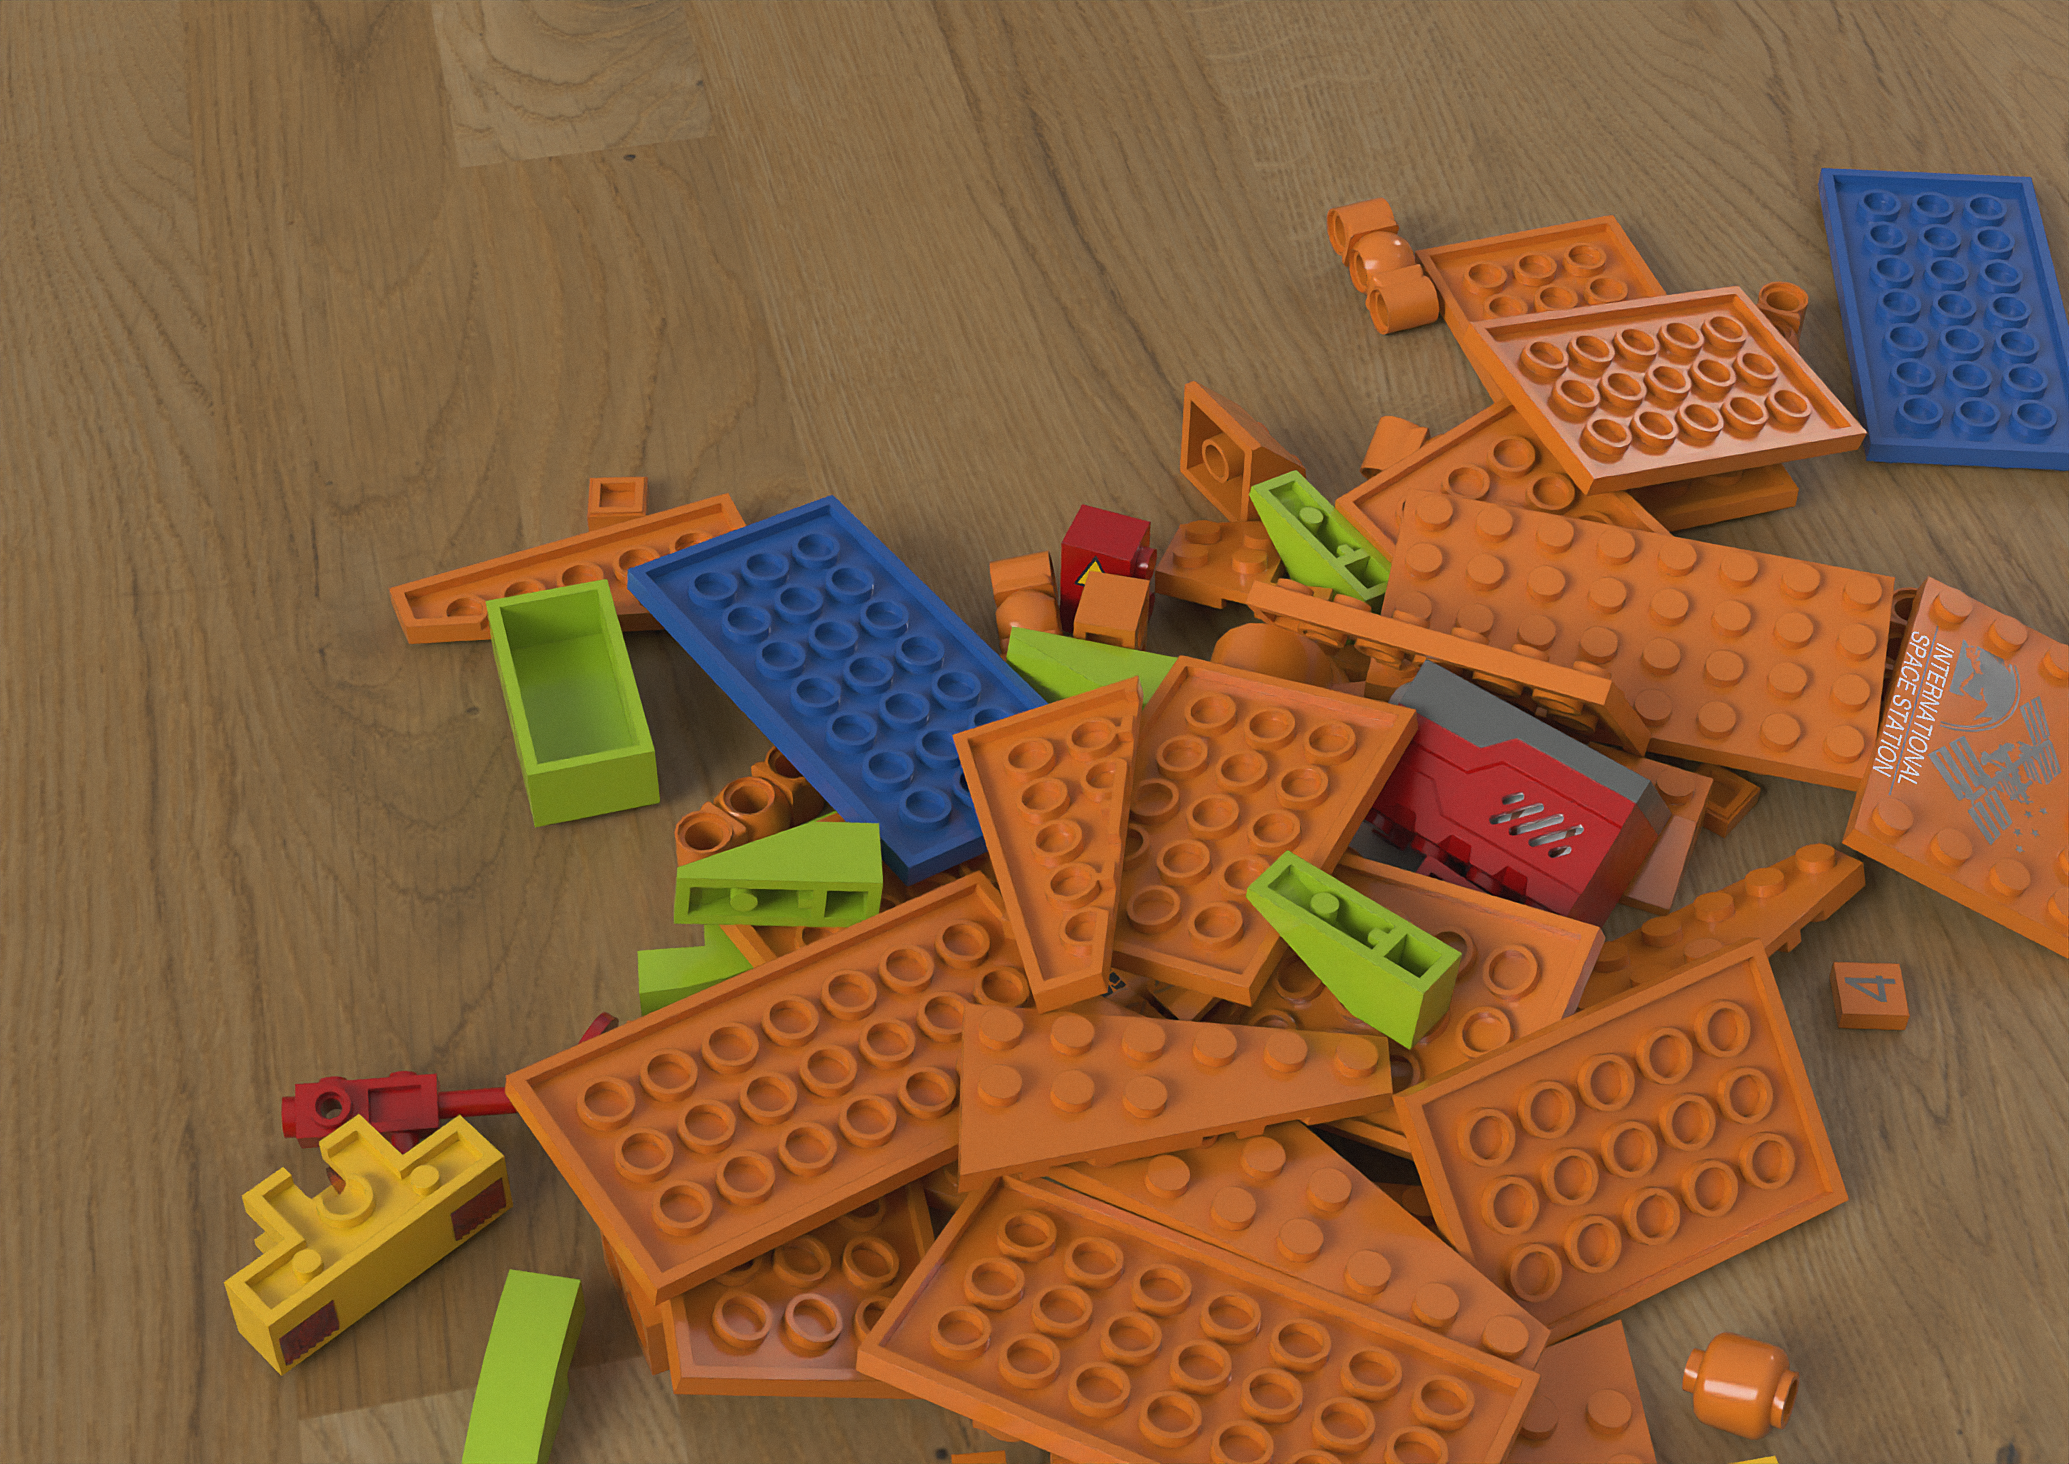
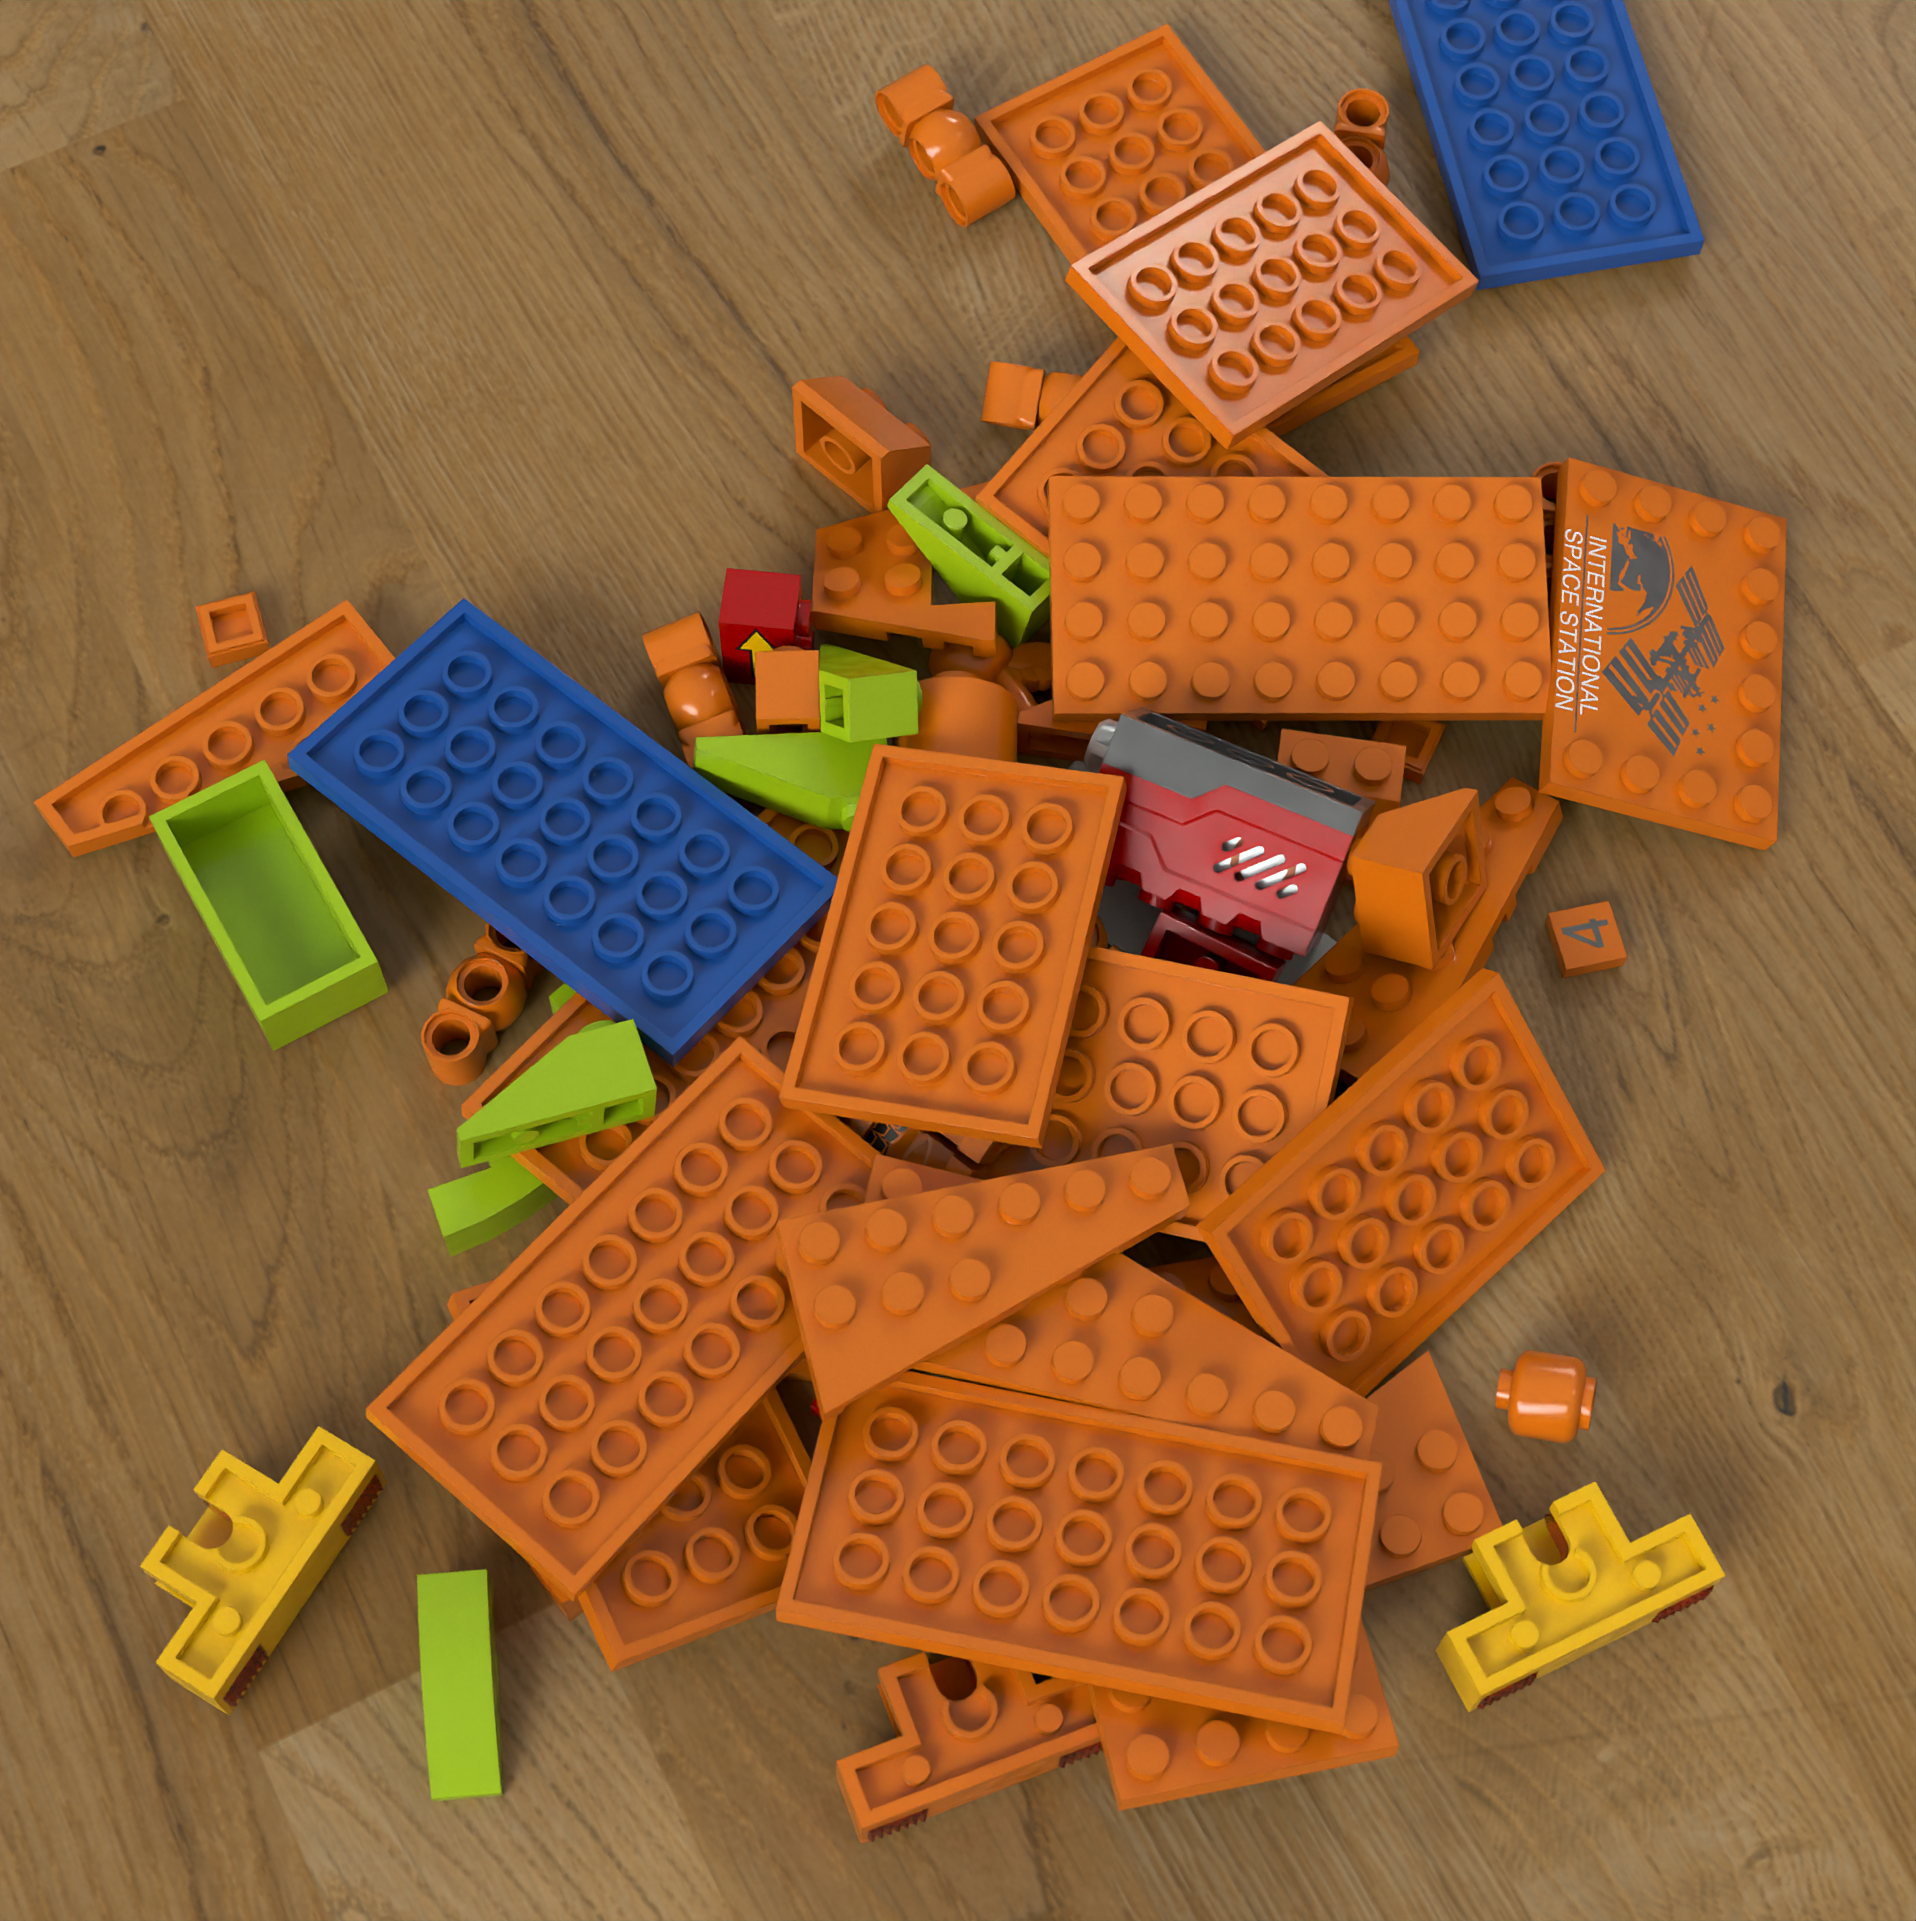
camera: 15 degrees left, 20 degrees up
red piece [281,1011,619,1155] -> none
orange wing [952,675,1144,1014] -> none
orange wing [1245,578,1652,758] -> none
lime slope [1246,850,1462,1050] -> none
none -> lime slope [819,644,923,743]
none -> orange slope [1347,788,1487,969]

